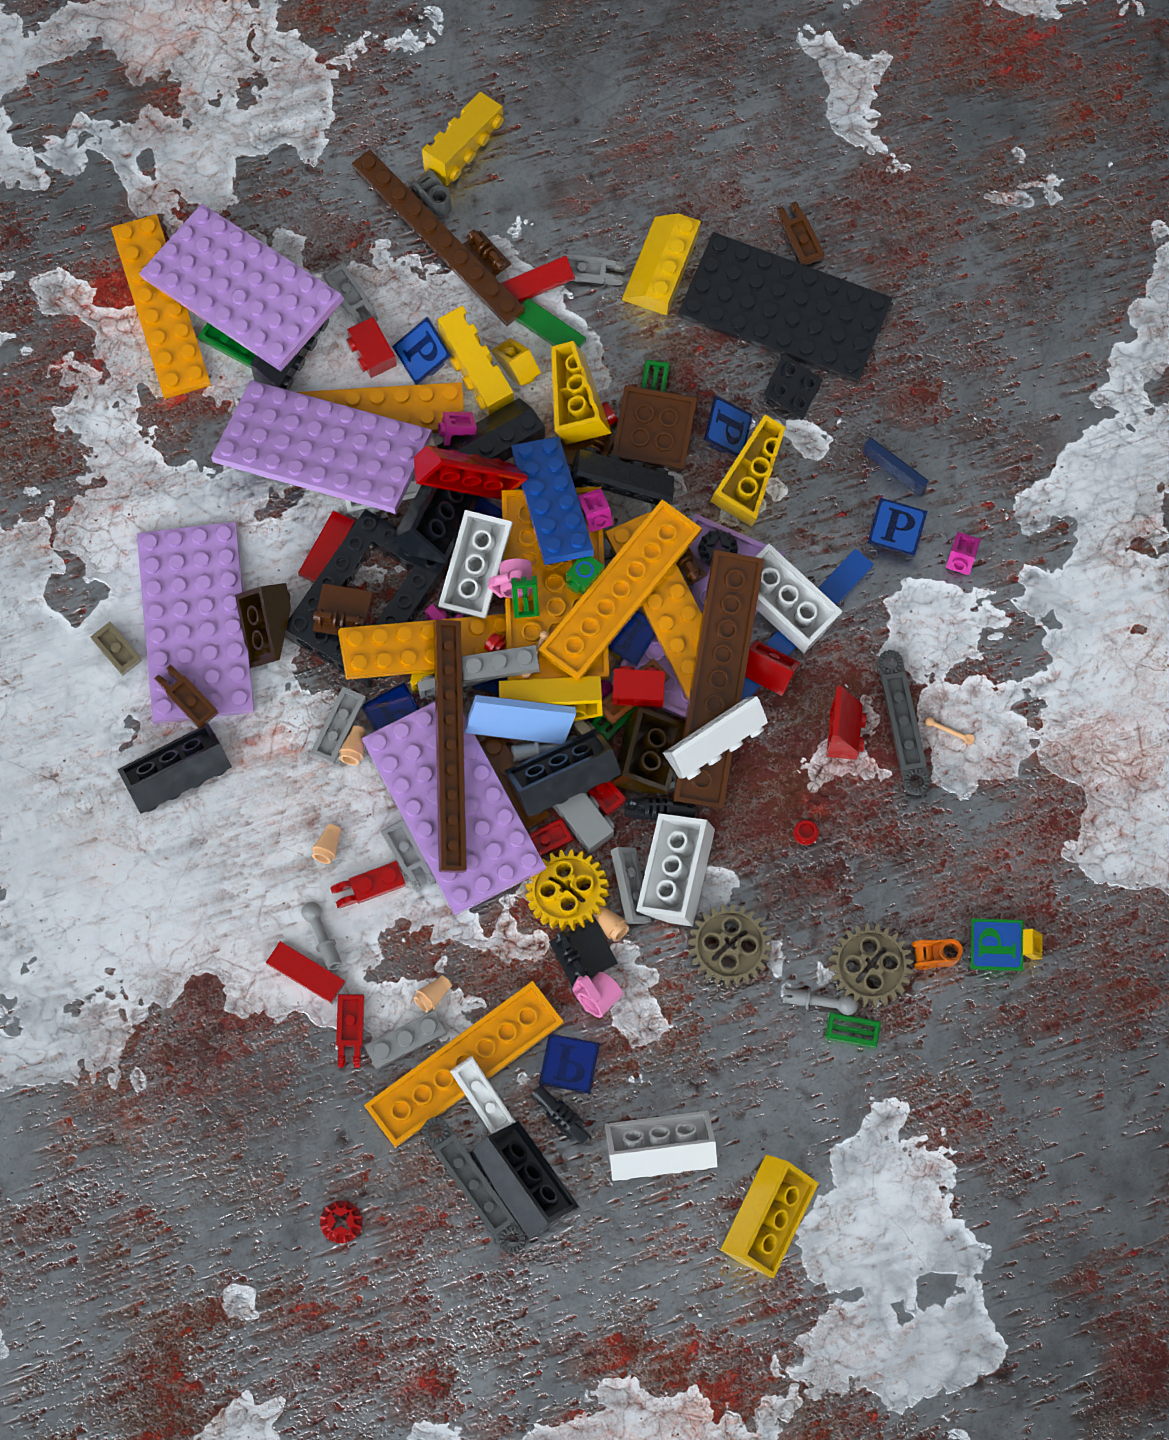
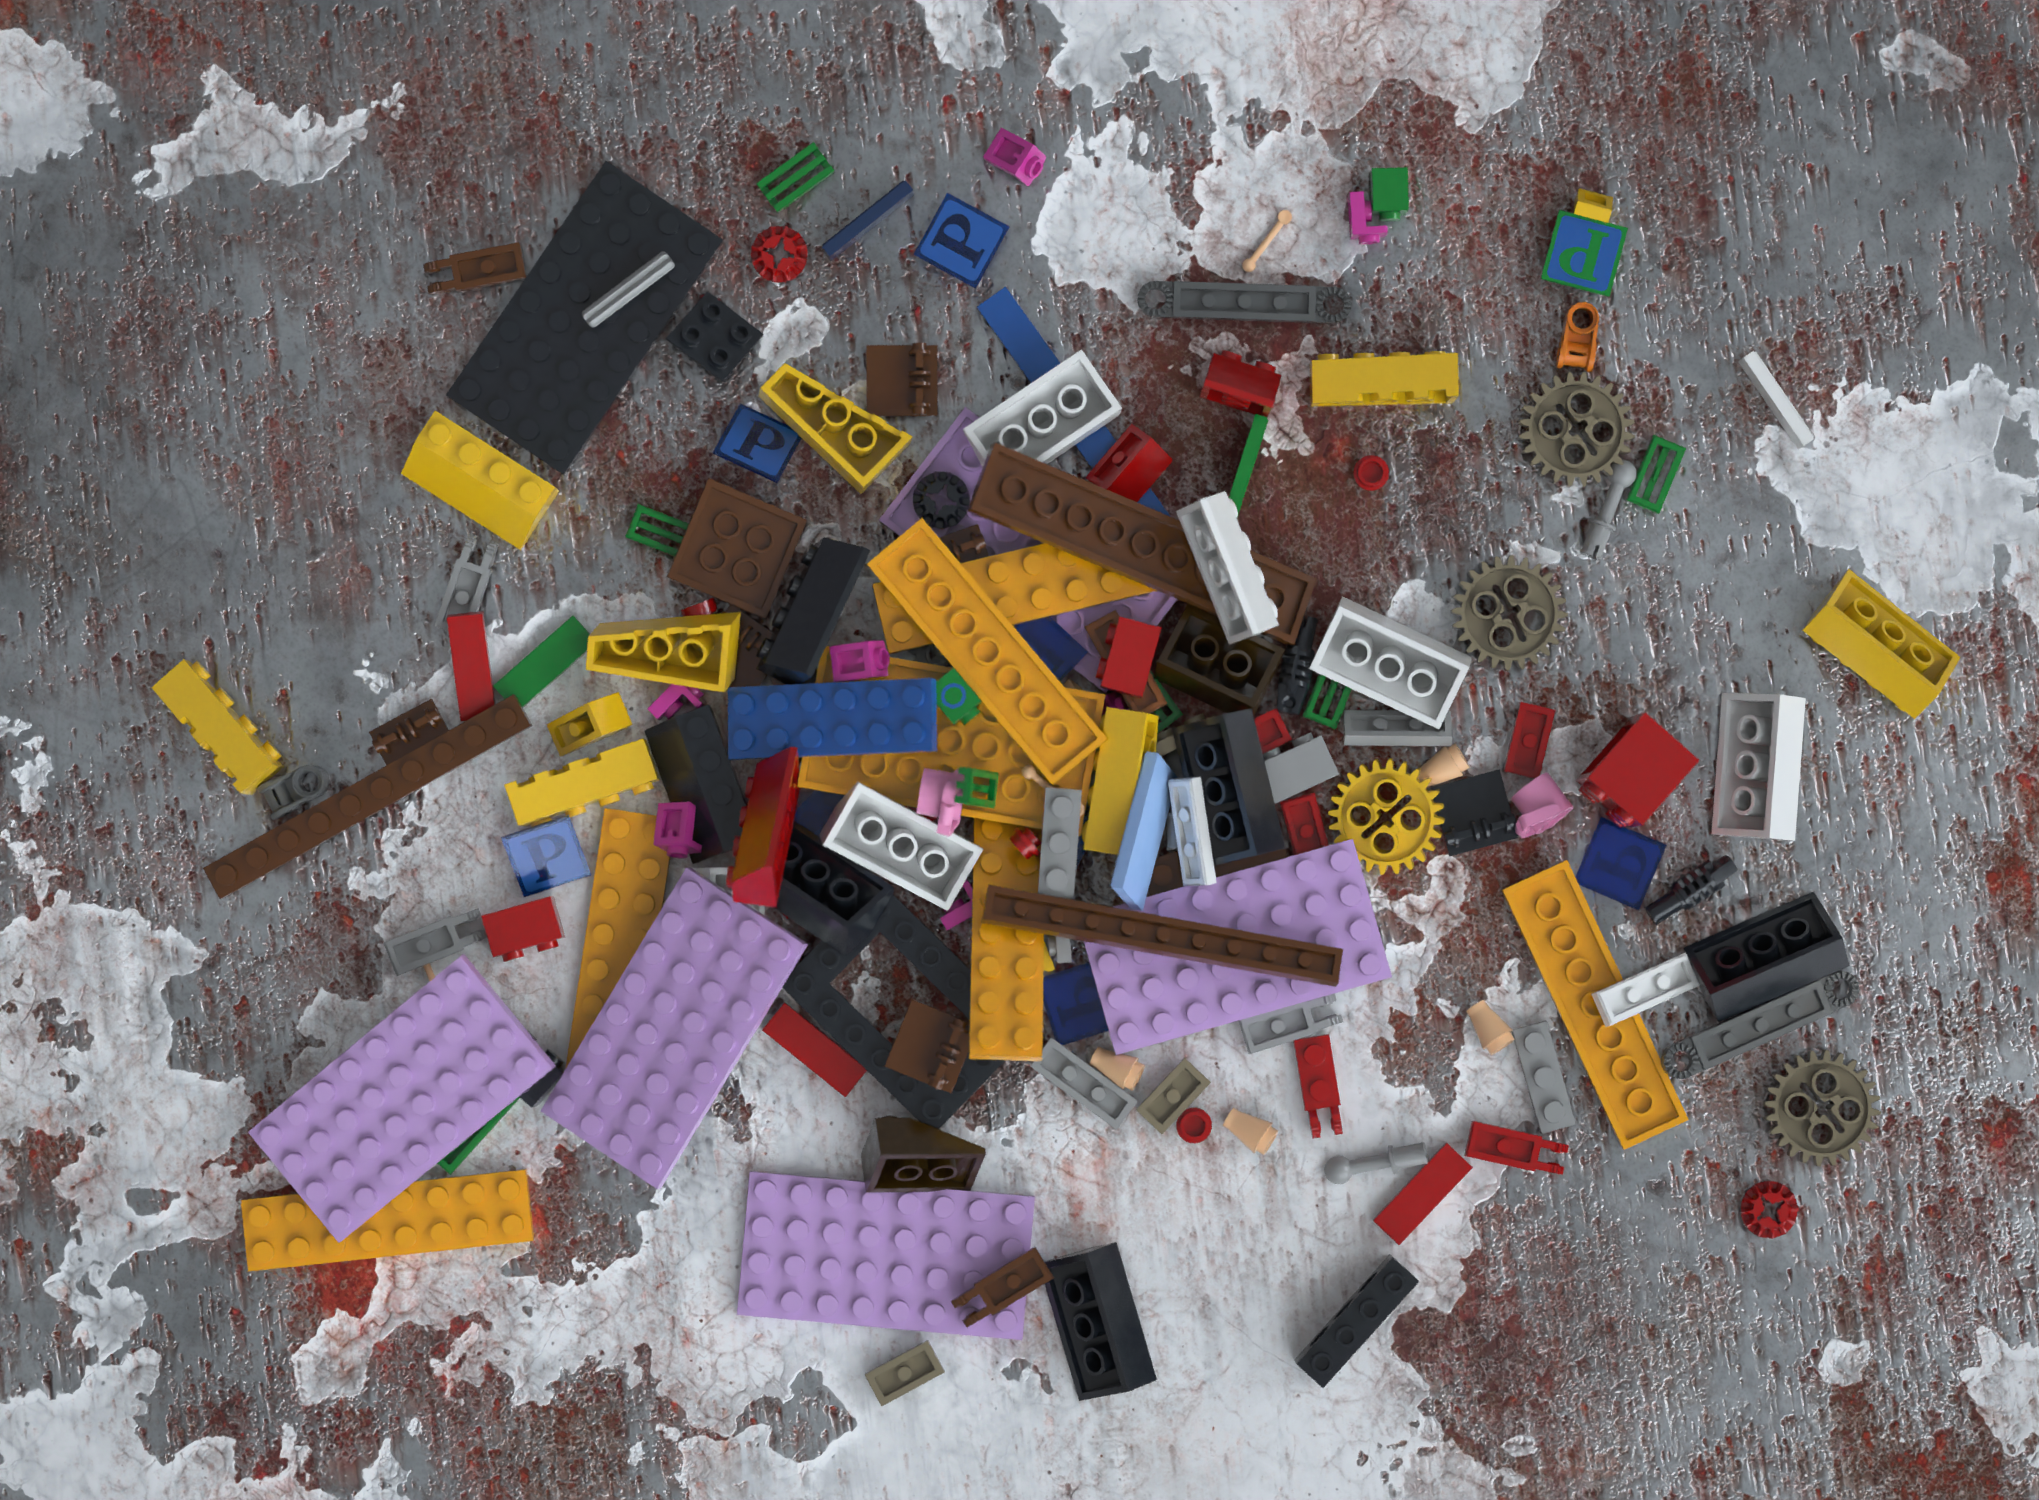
camera: 75 degrees left, 15 degrees up
none -> light grey axle [582,251,675,328]
none -> dark pink bracket [647,684,704,720]
none -> red gear [751,226,808,283]
none -> green tile [756,142,835,214]
none -> reddish brown hinge [866,343,938,416]
none -> dark tan plate [1136,1057,1211,1134]
none -> white tile [1168,777,1217,886]
none -> red plate [1176,1107,1212,1143]
none -> green tile [1228,414,1268,519]
none -> black brick [1294,1254,1420,1388]
none -> green tile [1302,674,1352,730]
none -> yellow wedge [1309,351,1459,407]
none -> dark pink bracket [1347,191,1388,245]
none -> green brick [1370,167,1409,222]
none -> red plate [1503,702,1556,779]
none -> red container [1575,712,1700,828]
none -> white tile [1738,351,1814,449]
none -> dark tan gear [1763,1050,1881,1166]

